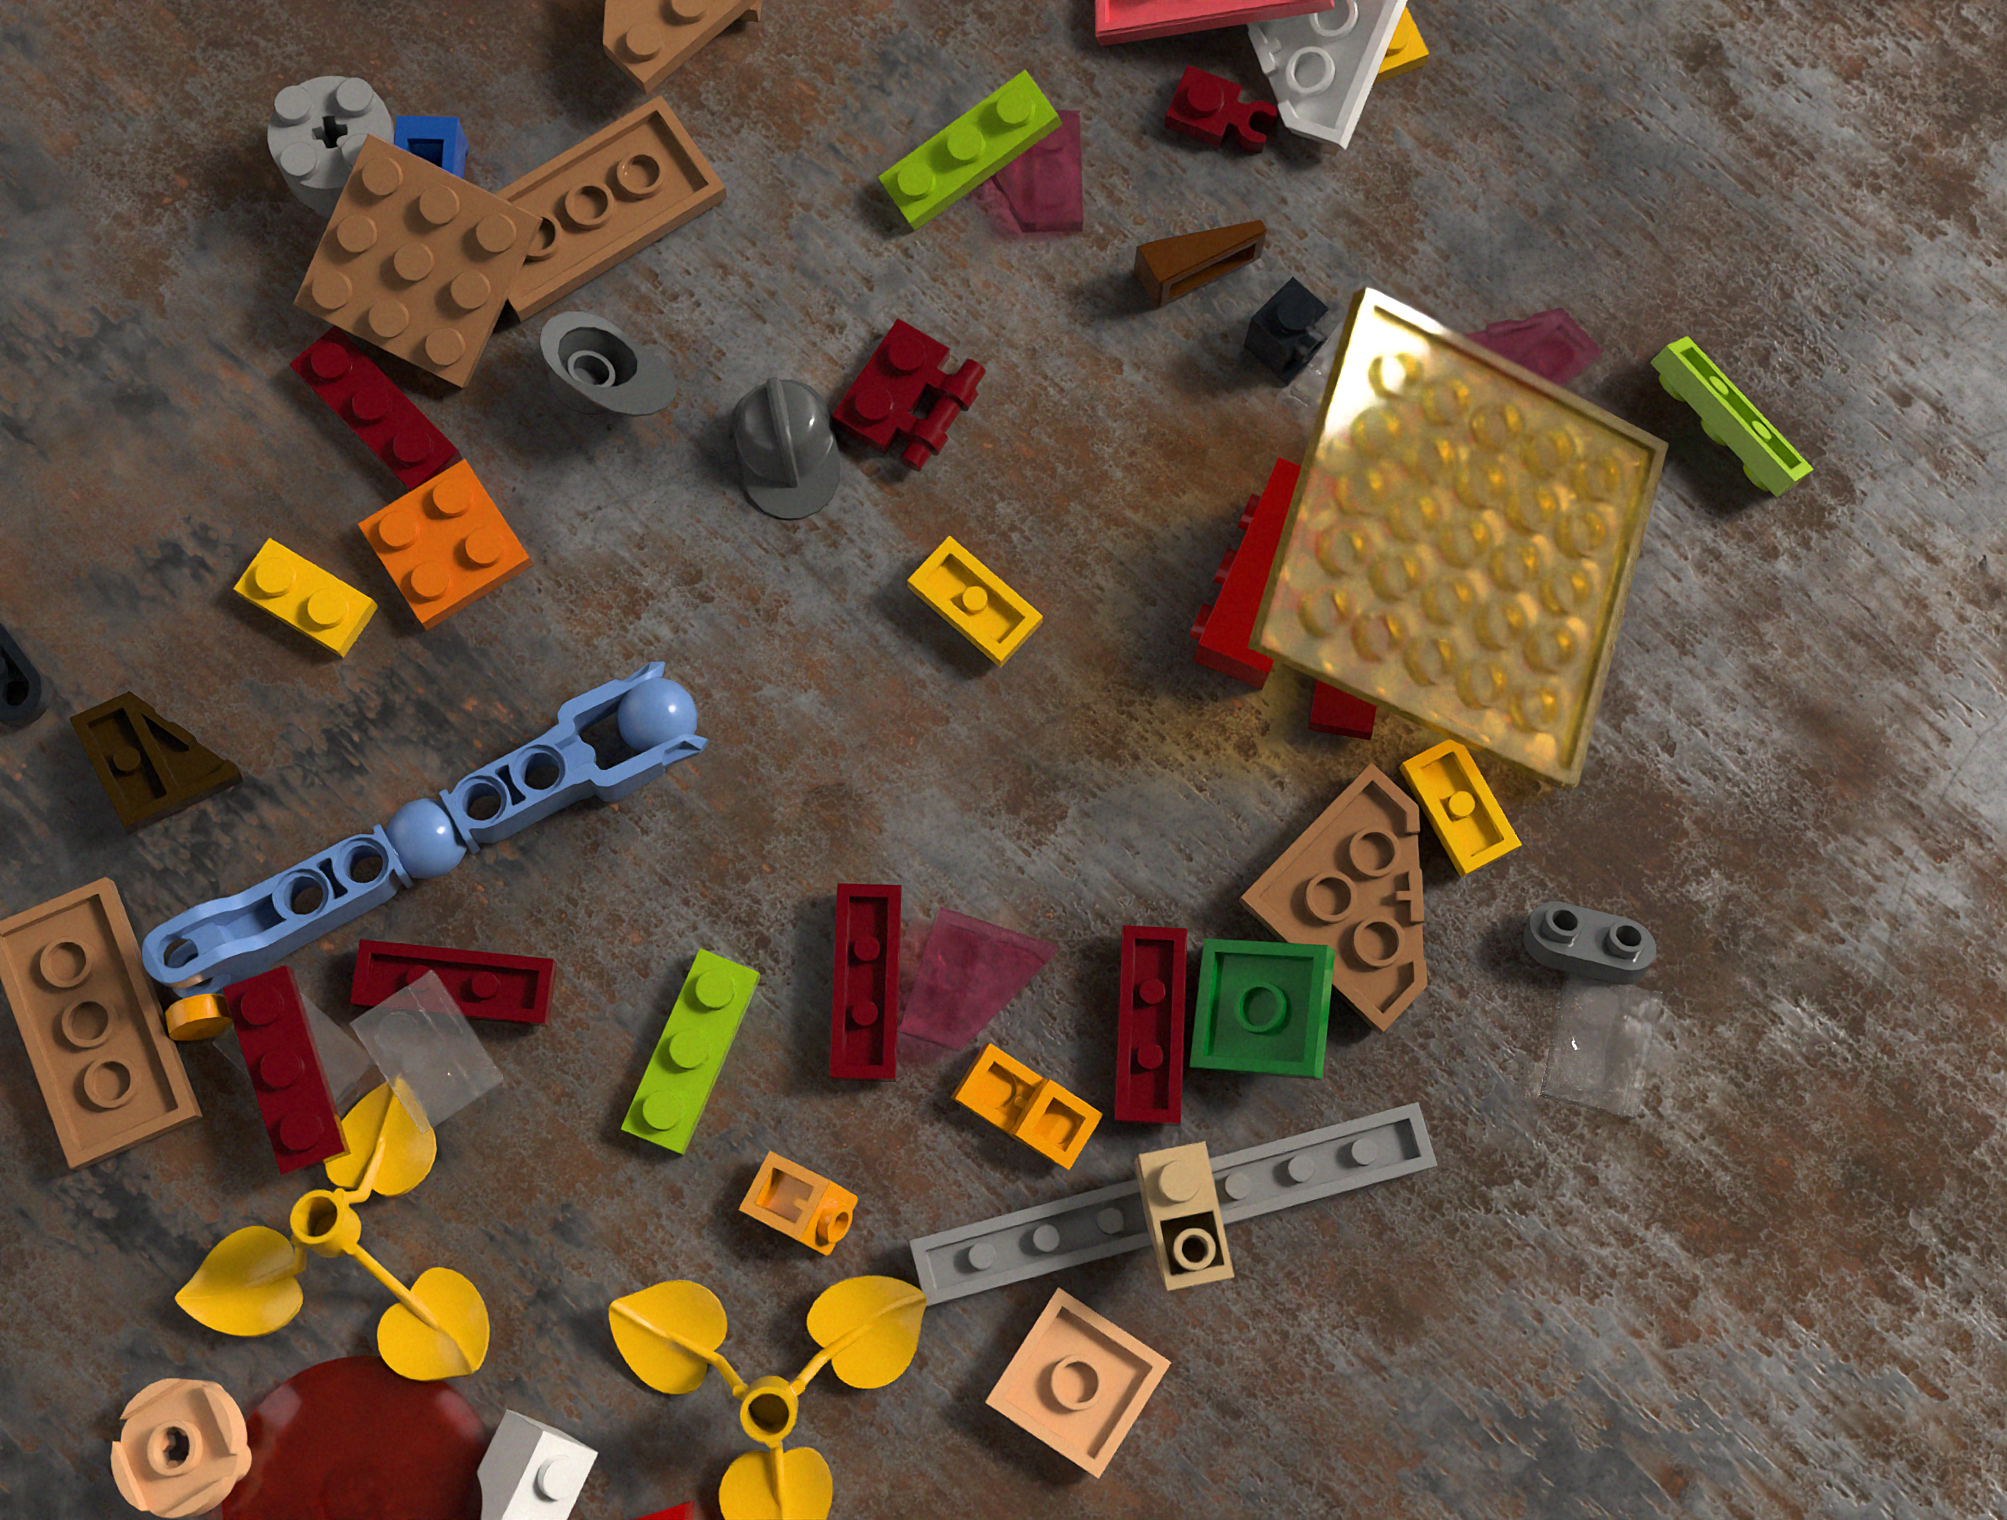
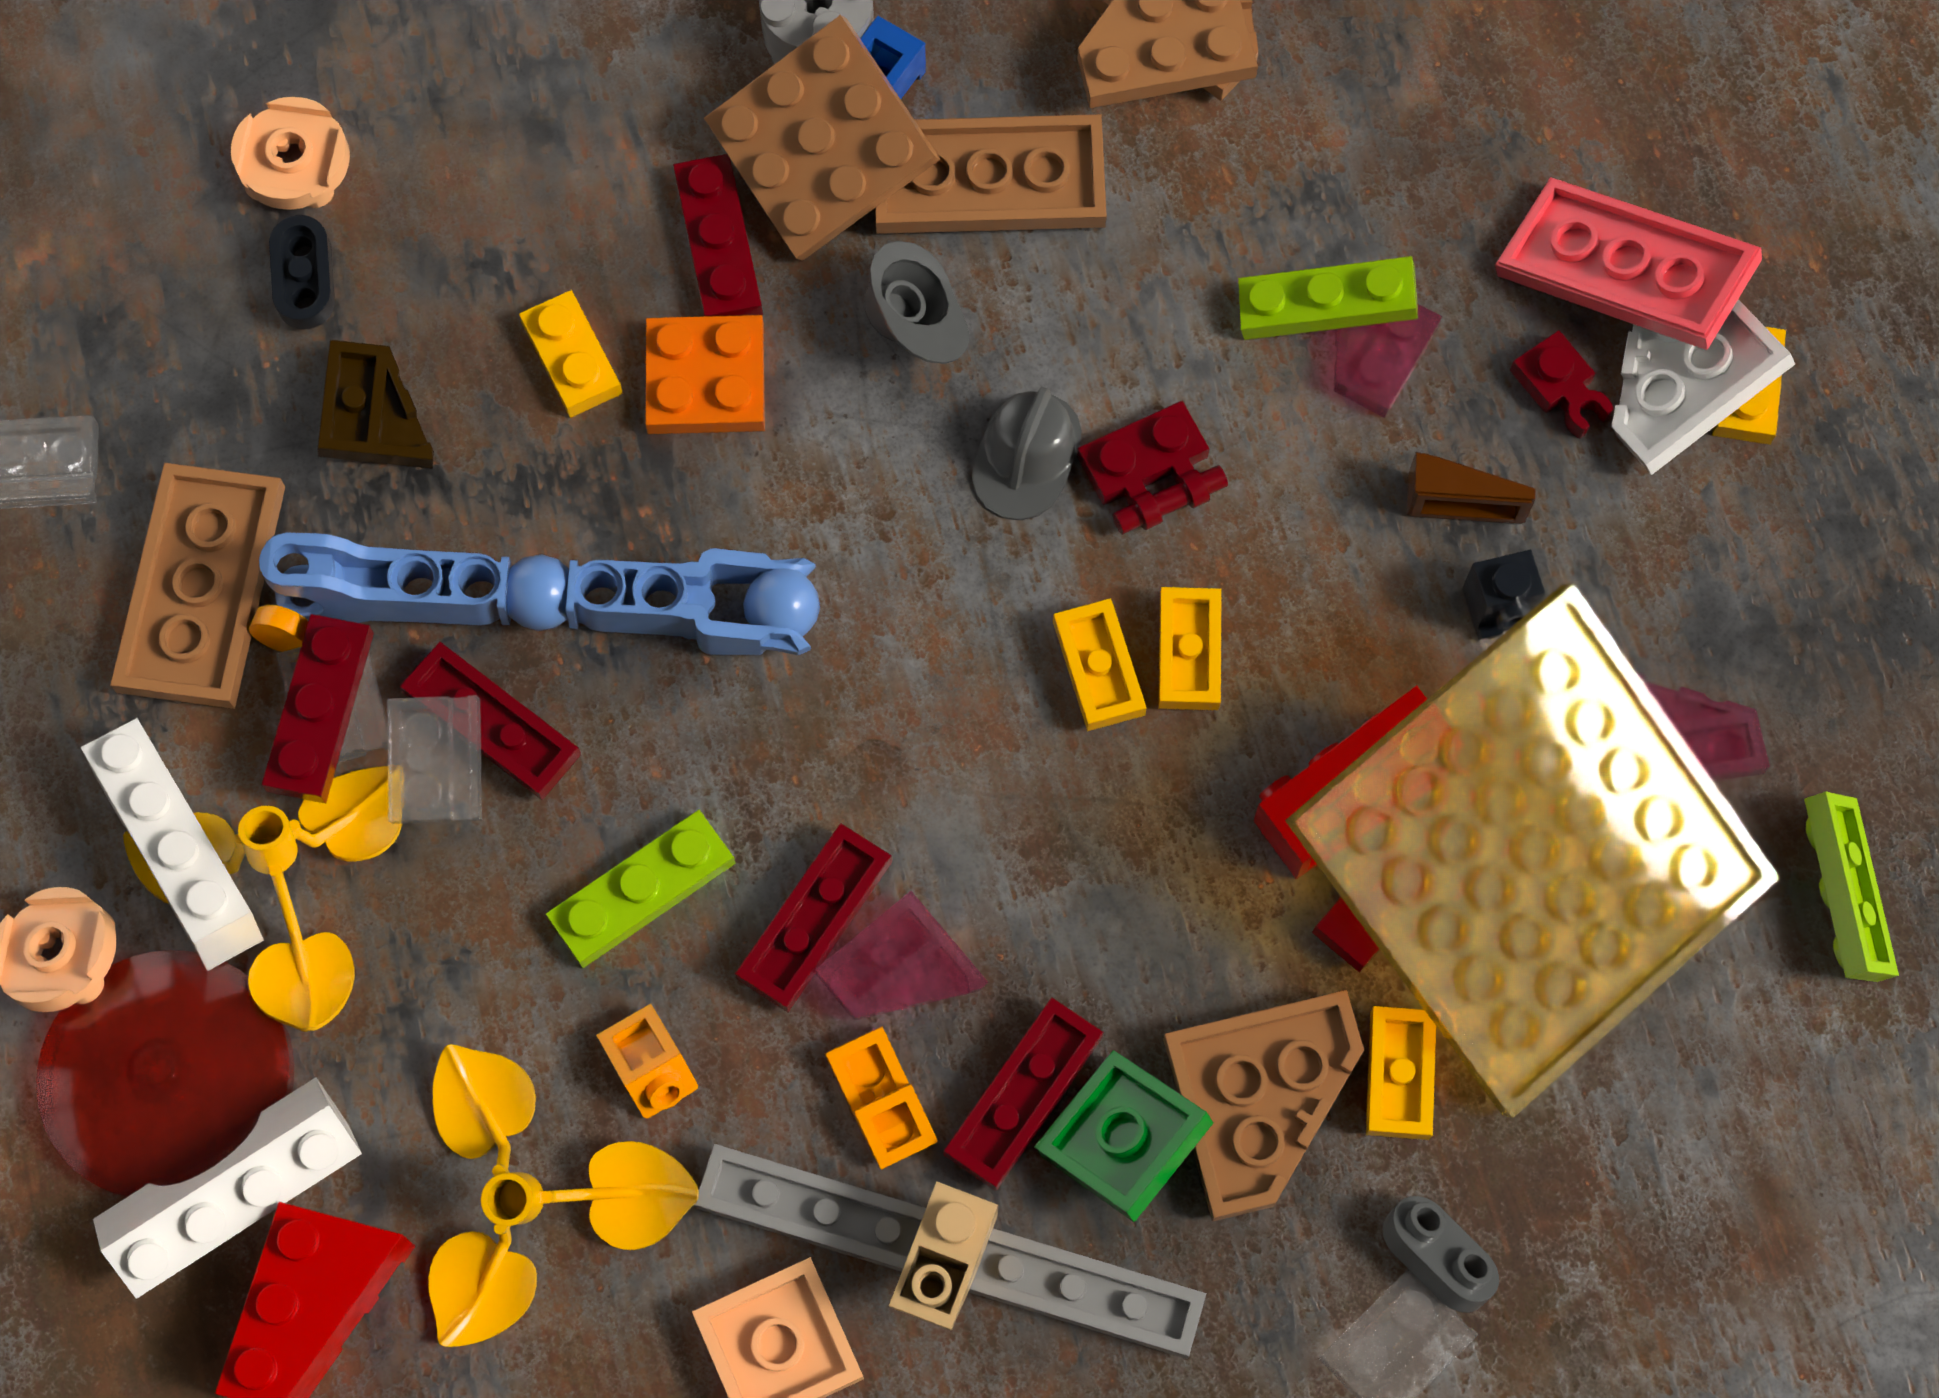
camera: 35 degrees right, 5 degrees down
none -> white arch [81,718,264,971]
none -> yellow plate [1158,587,1221,710]

